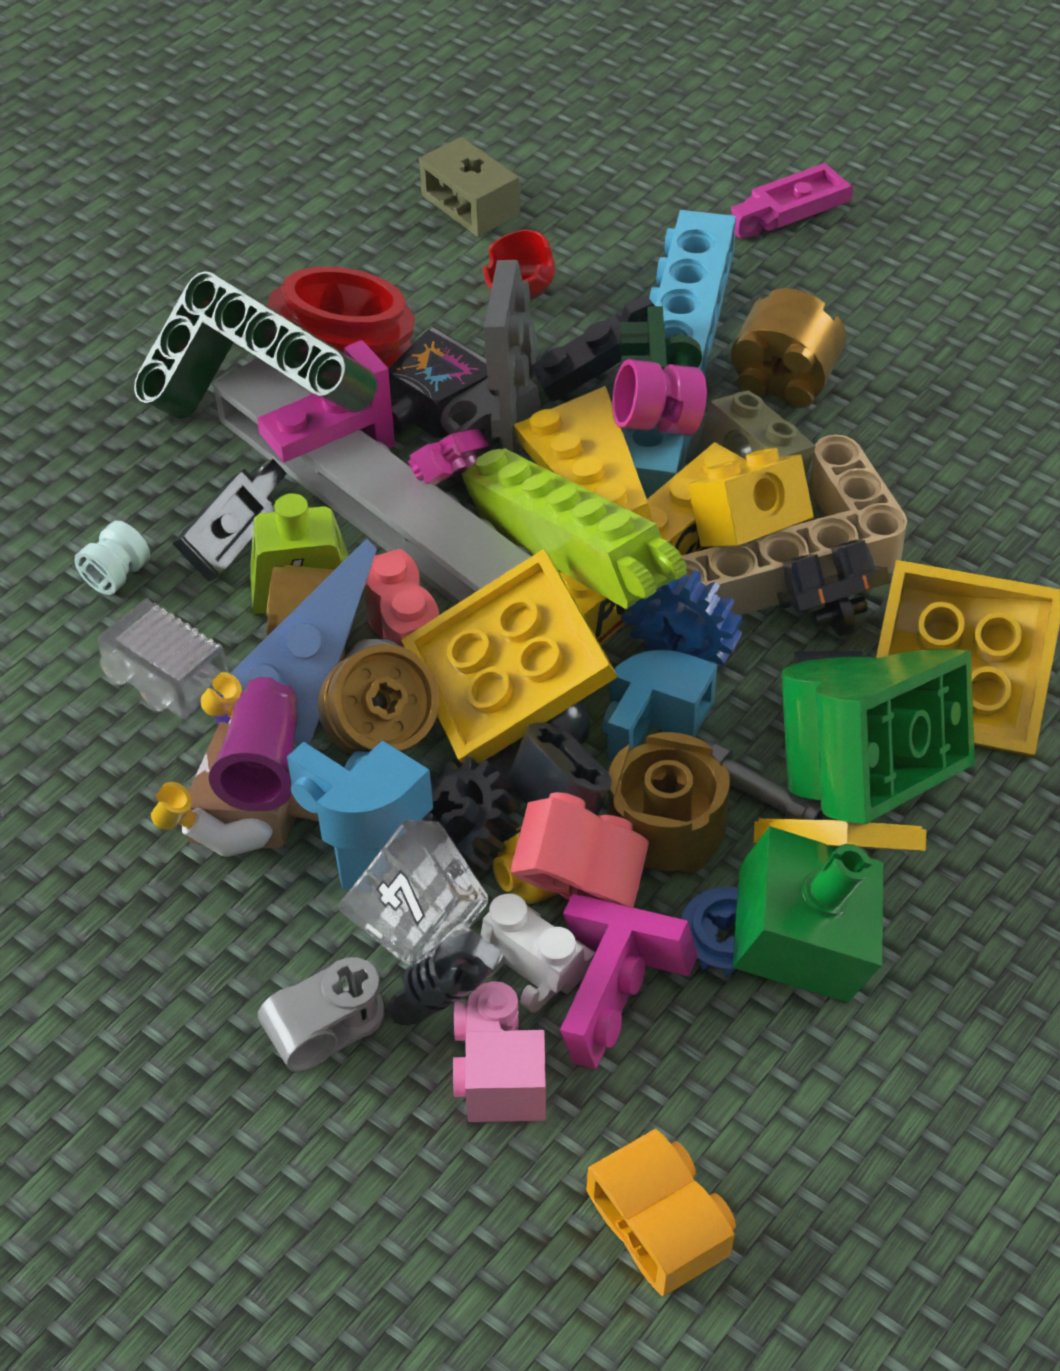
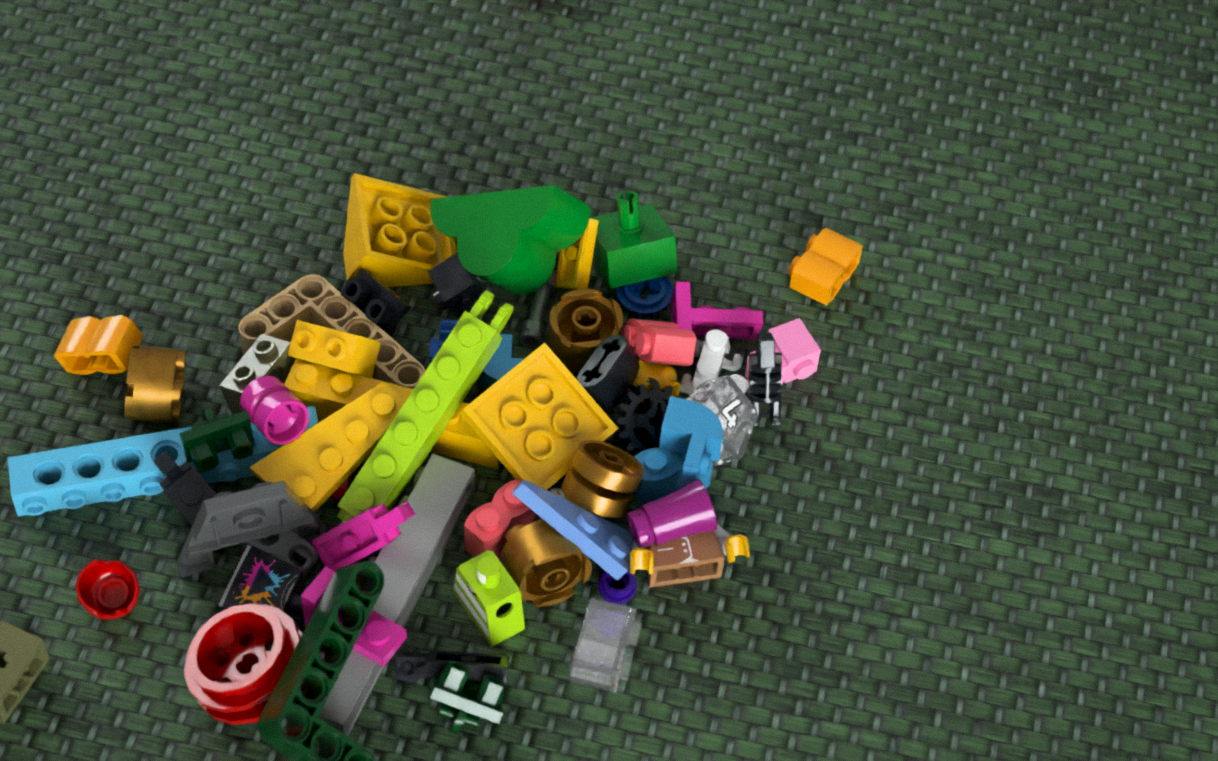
camera: 120 degrees left, 5 degrees up
light aqua wheel [74,520,151,595] -> none
light grey piece [258,957,385,1072] -> none
none -> light orange brick [54,315,143,375]
none -> dark green hips [429,661,505,735]

